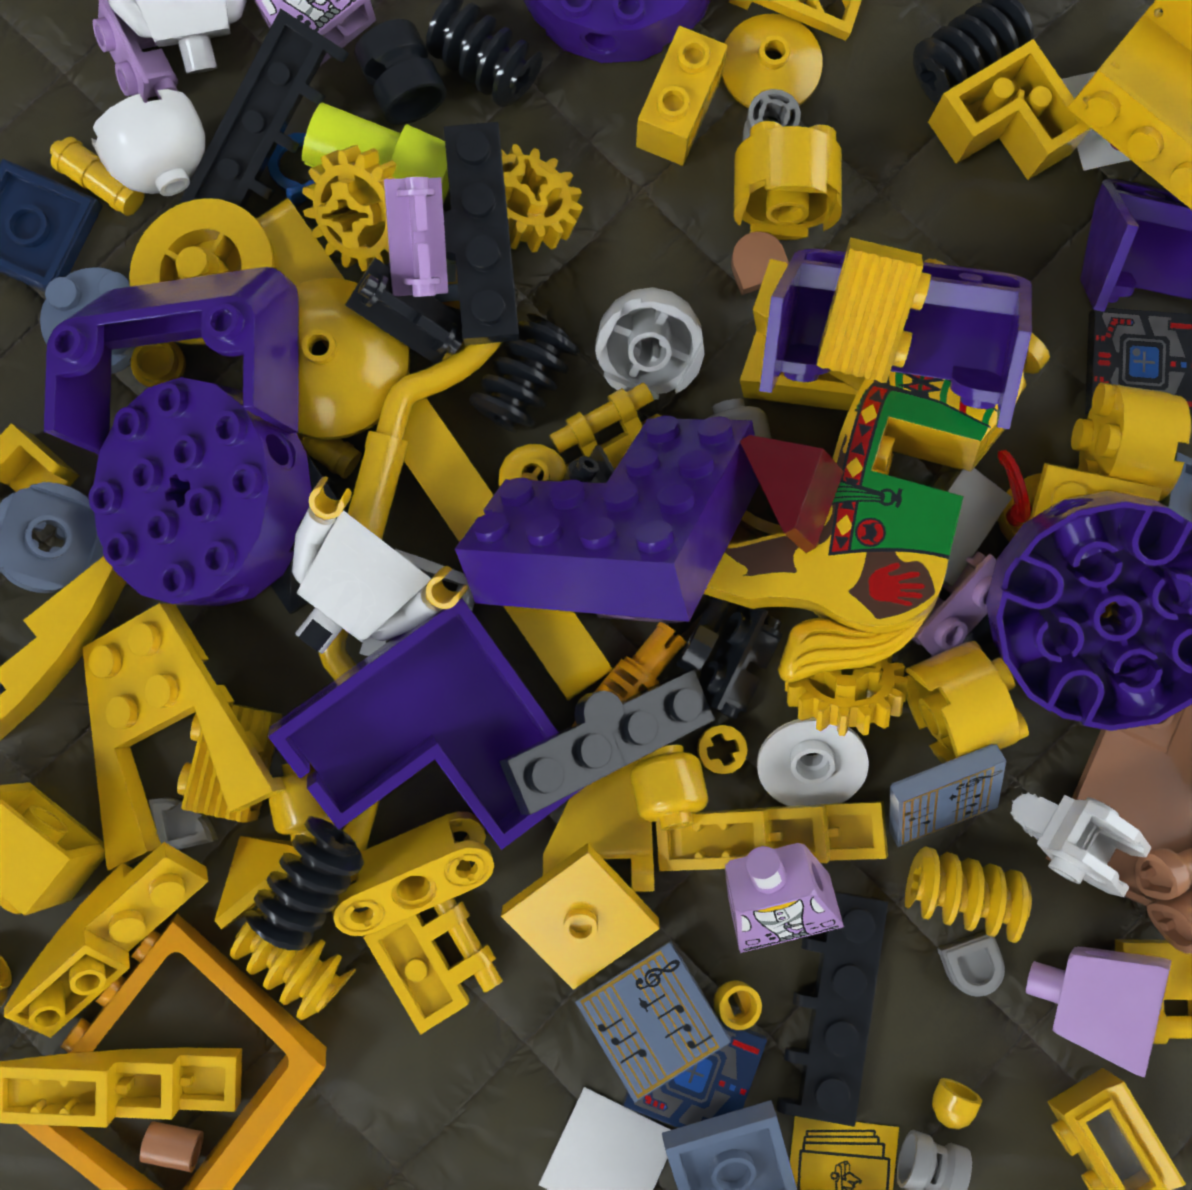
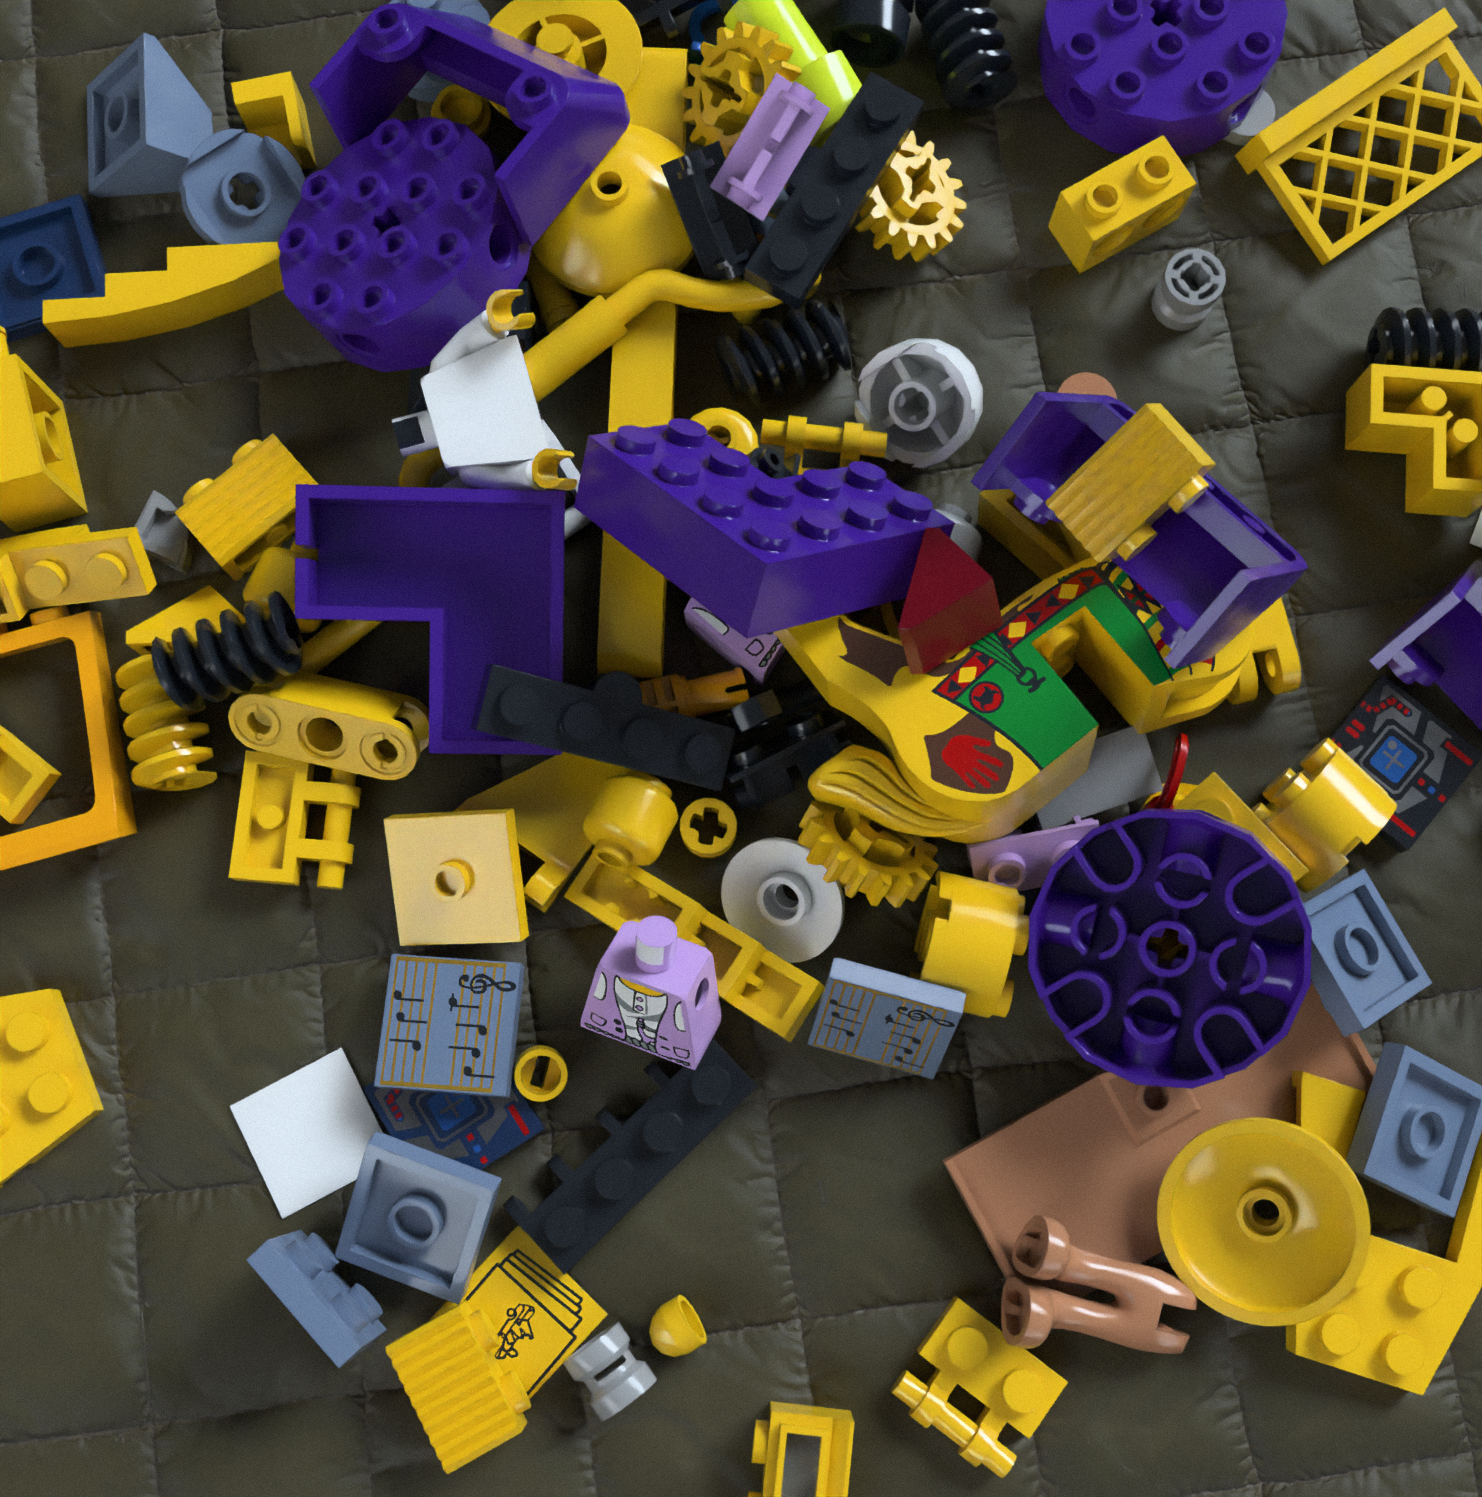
camera: 35 degrees right, 5 degrees down
yellow wing [82,603,286,871] -> none
yellow dish [722,13,823,108] -> none
yellow brick [734,121,842,240] -> none
yellow piece [905,846,1032,943] -> none
light grey tile [937,931,1005,997] -> none
white hinge [1010,792,1151,897] -> none
lavender torso [1026,947,1172,1078] -> none

